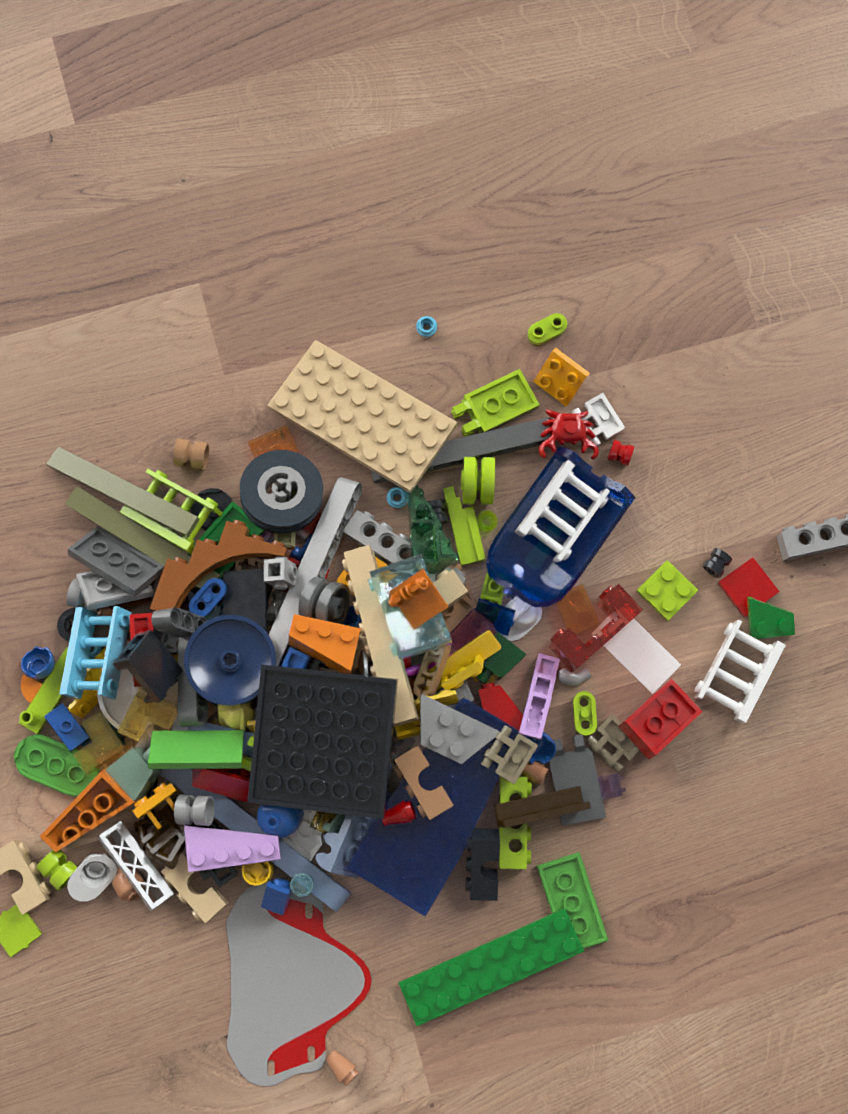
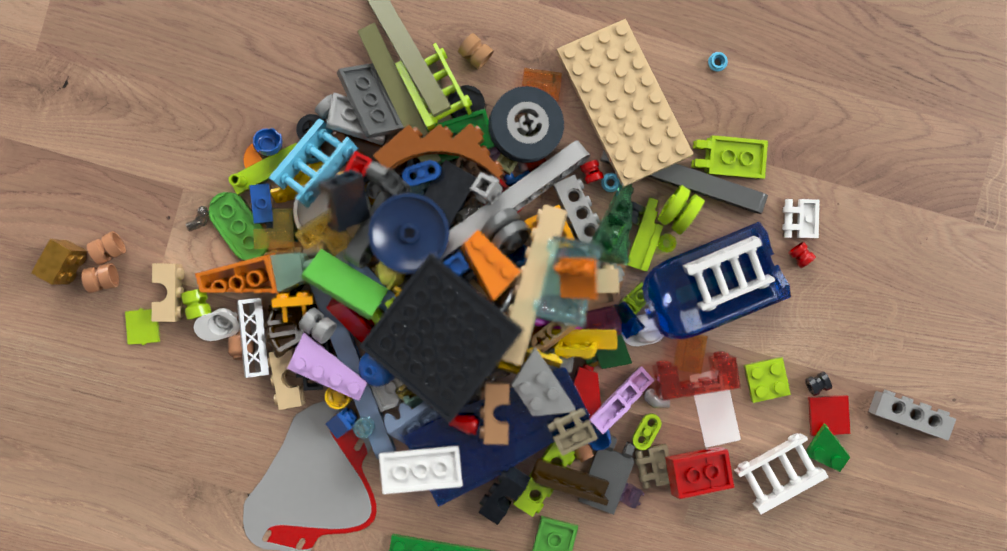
camera: 35 degrees right, 10 degrees up
lime plate [527,313,567,346] -> none
light orange plate [533,348,590,407] -> none
red animal [538,409,599,460] -> none
none -> clear smoke arm [186,206,209,232]
none -> white plate [379,445,462,494]
none -> red wheel [580,160,604,184]

